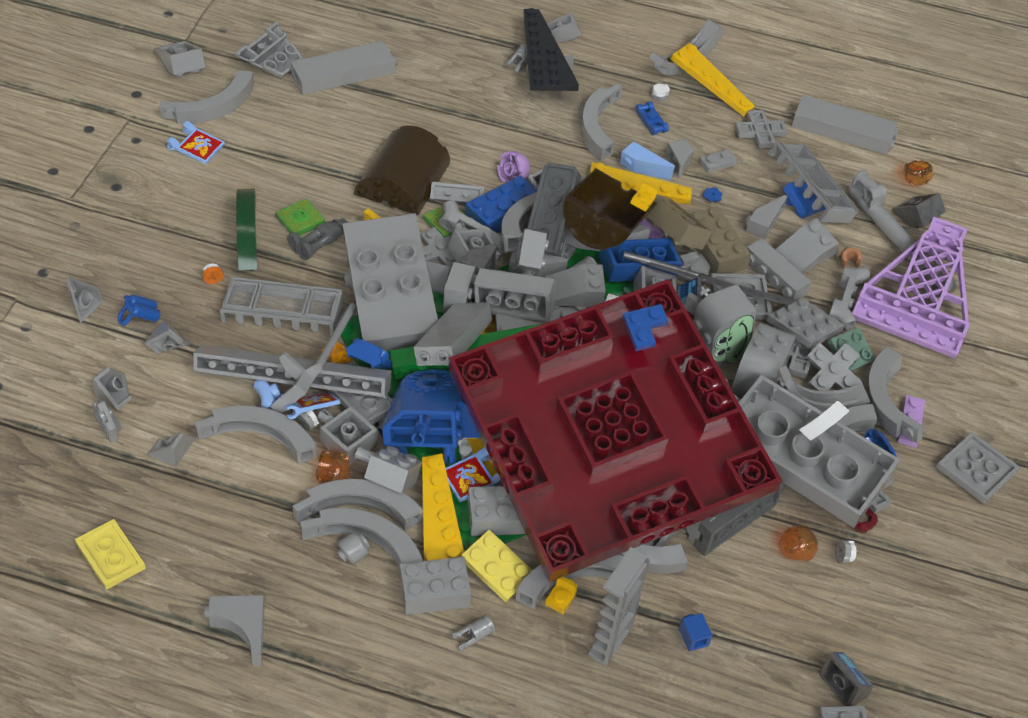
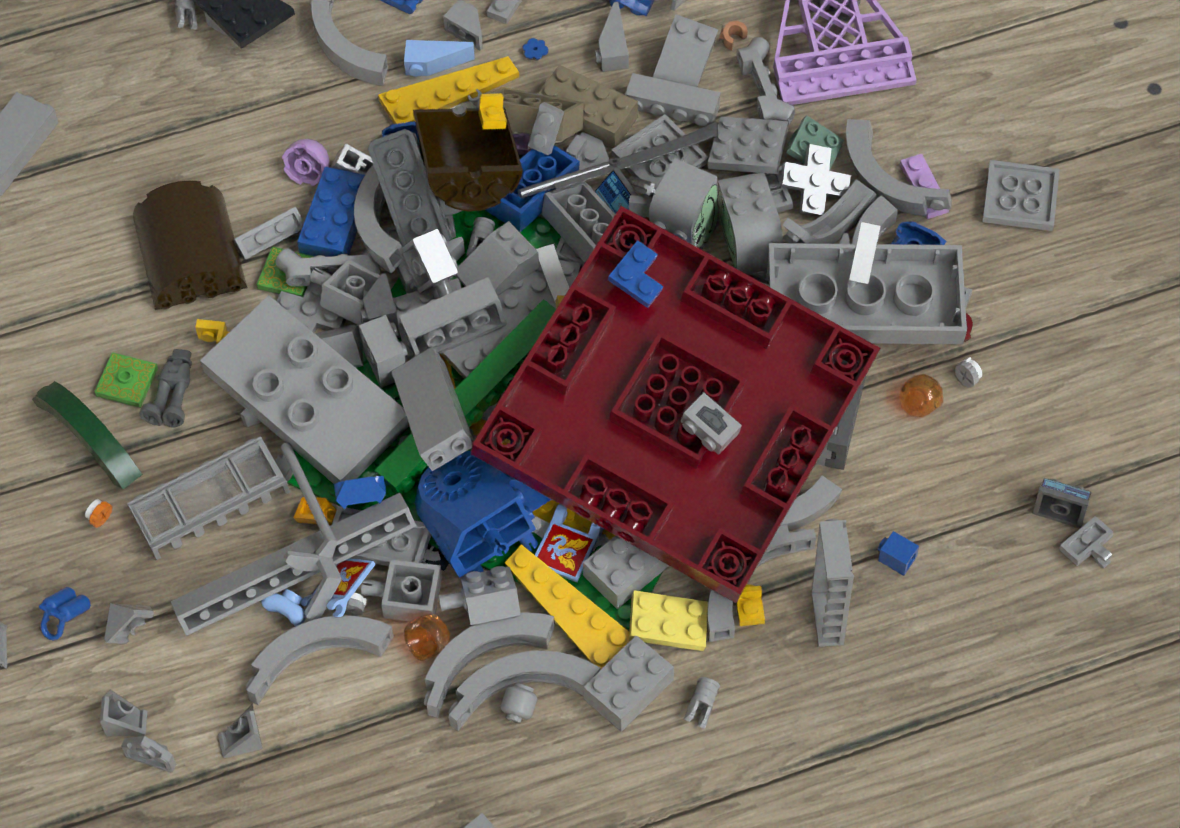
camera: 30 degrees left, 10 degrees up
none -> light grey plate [528,102,564,155]
none -> brick [681,393,742,455]

